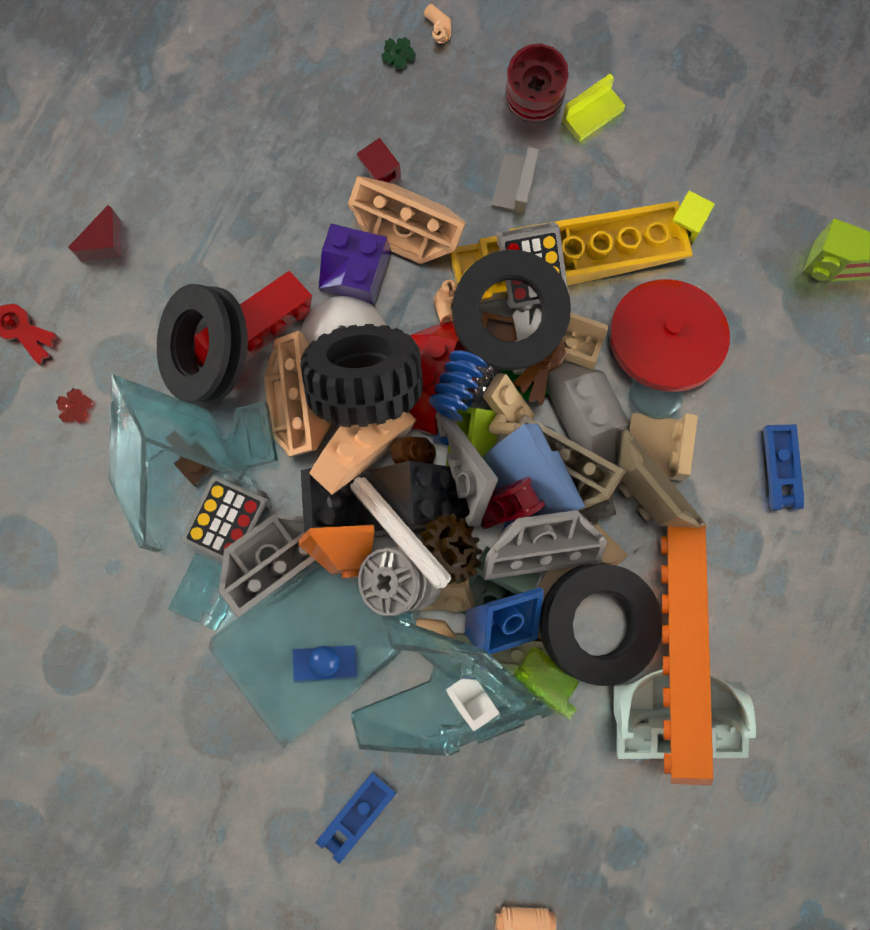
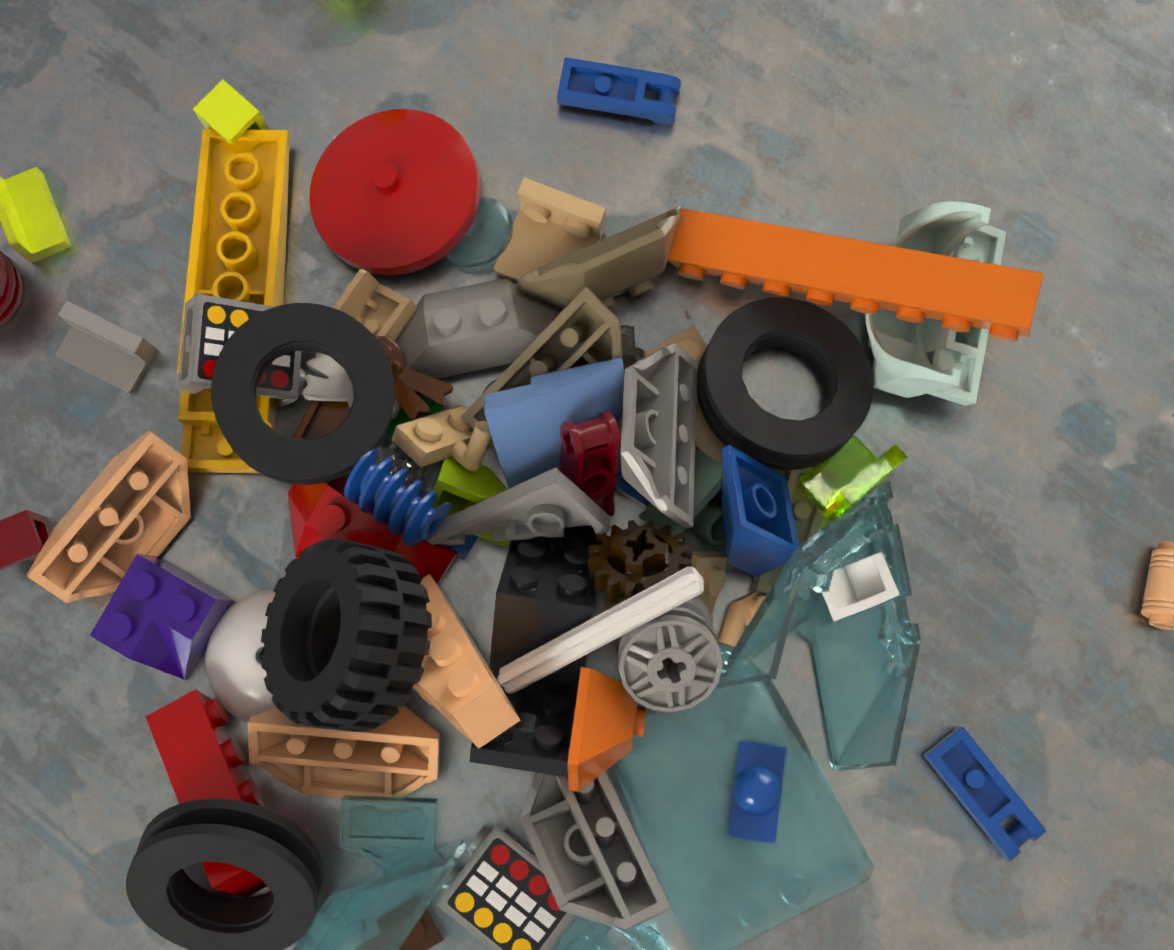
camera: 75 degrees left, 0 degrees up
reddish brown plate [391,436,436,464] -> none
light nougat arm [433,280,457,324] -> none

